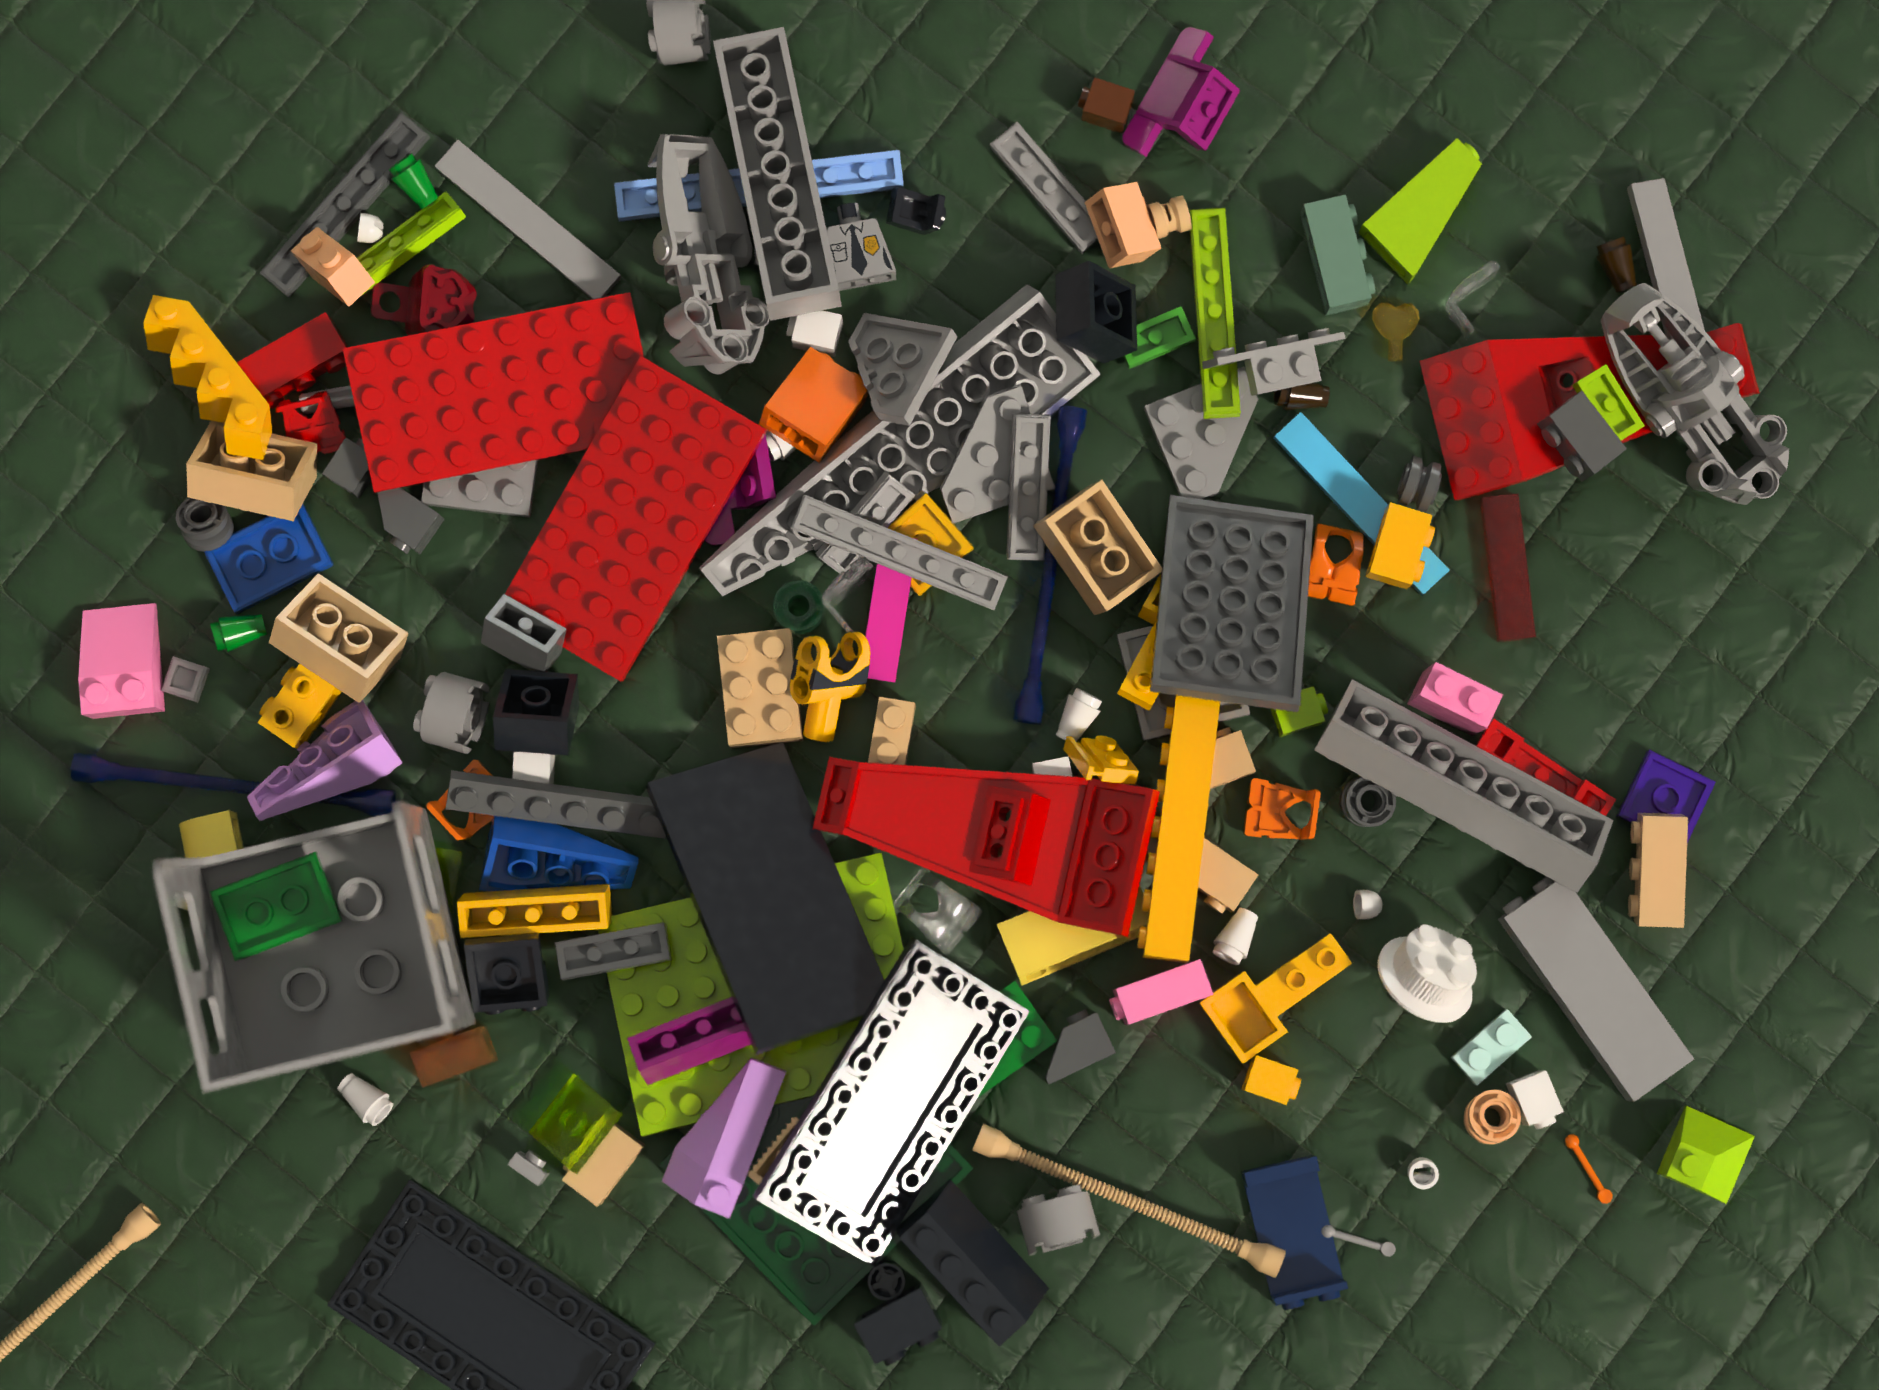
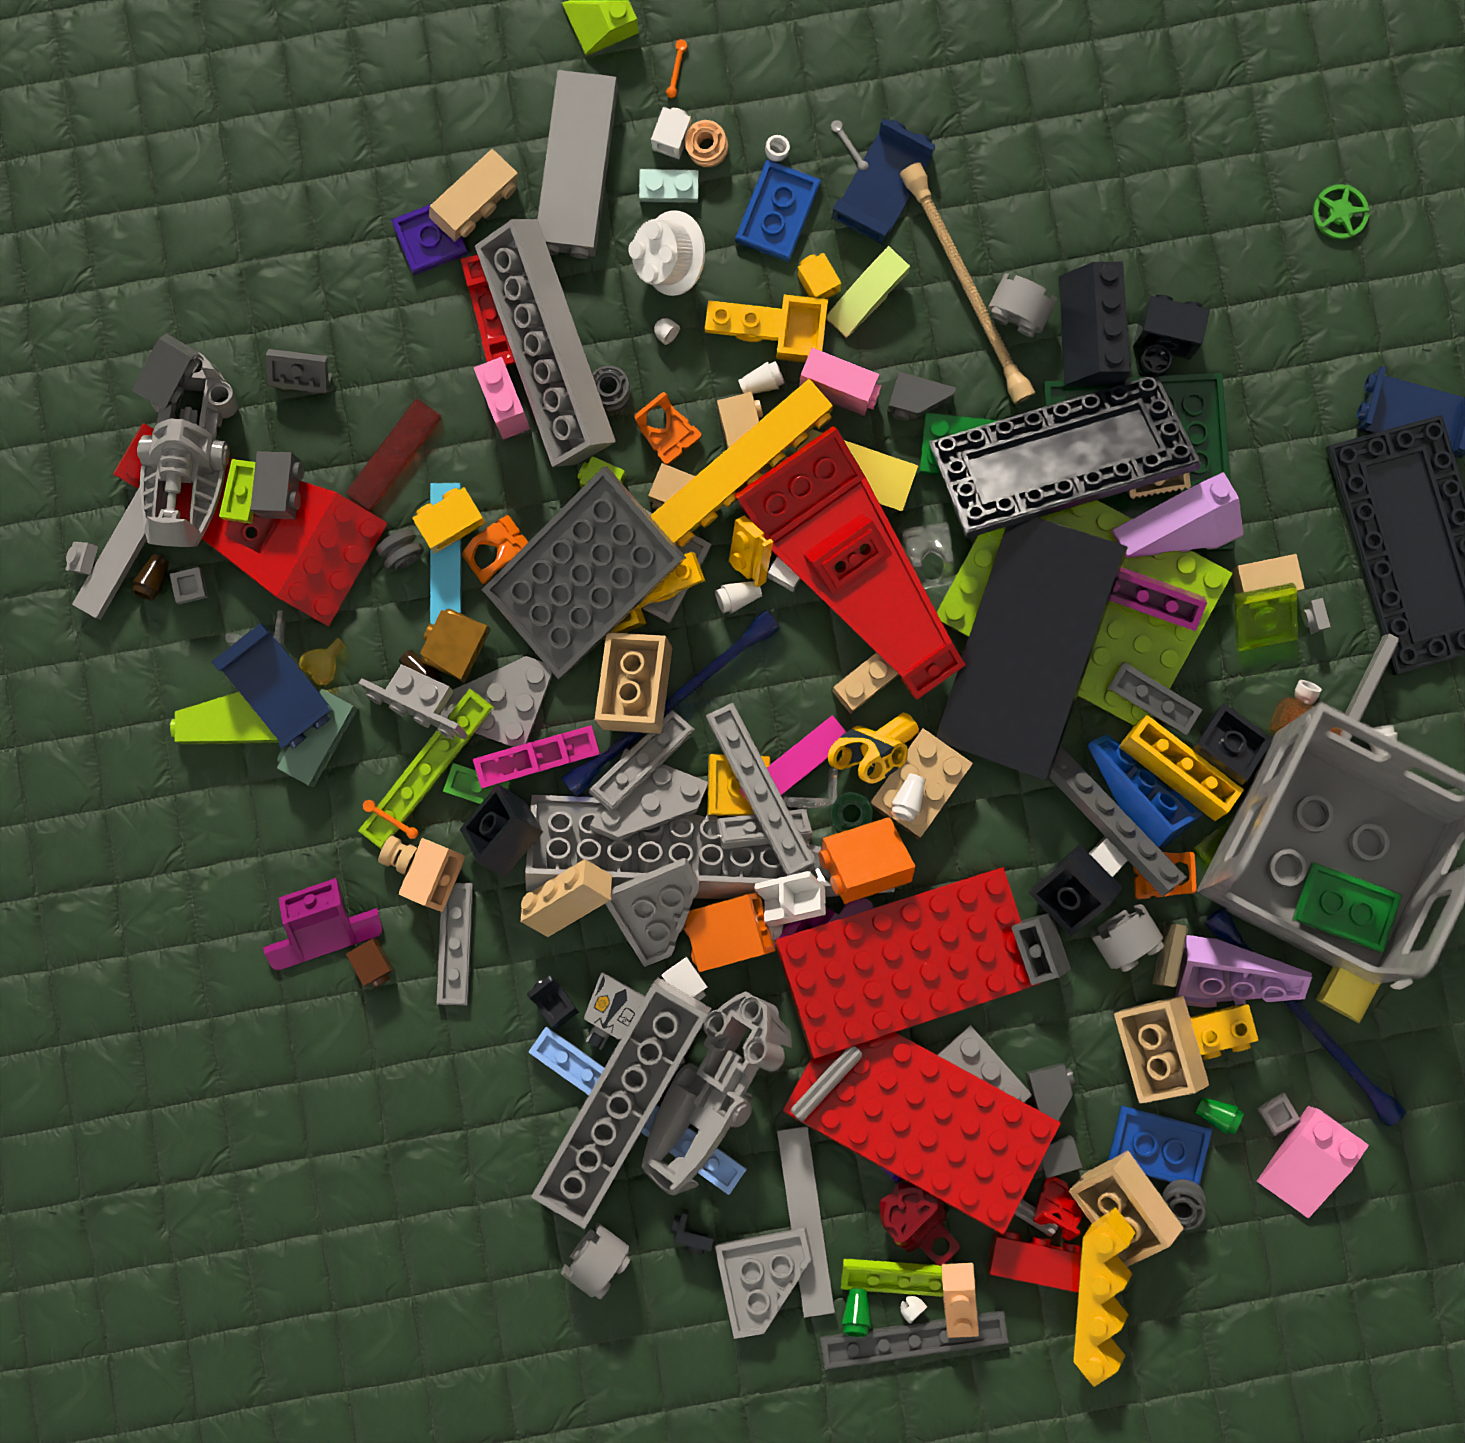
camera: 140 degrees left, 0 degrees up
none -> light grey plate [65,542,98,575]
none -> dark grey brick [132,333,199,410]
none -> light grey plate [170,567,208,604]
none -> dark blue panel [211,623,333,749]
none -> dark grey bracket [266,349,332,394]
none -> orange hinge [363,800,418,839]
none -> pearl gold torso [420,609,491,683]
none -> dark pink slope [473,725,600,788]
none -> tan brick [520,859,612,937]
none -> black bracket [671,1209,714,1255]
none -> light grey plate [715,1227,813,1339]
none -> blue tile [735,160,821,263]
none -> white panel [755,871,825,927]
none -> light grey axle [791,1046,862,1121]
none -> orange brick [818,817,915,904]
none -> yellowish green slope [826,246,910,339]
none -> white cone [891,774,926,822]
none -> dark tan tile [1152,924,1188,987]
none -> white hinge [1294,680,1322,705]
none -> light grey tile [1335,634,1399,741]

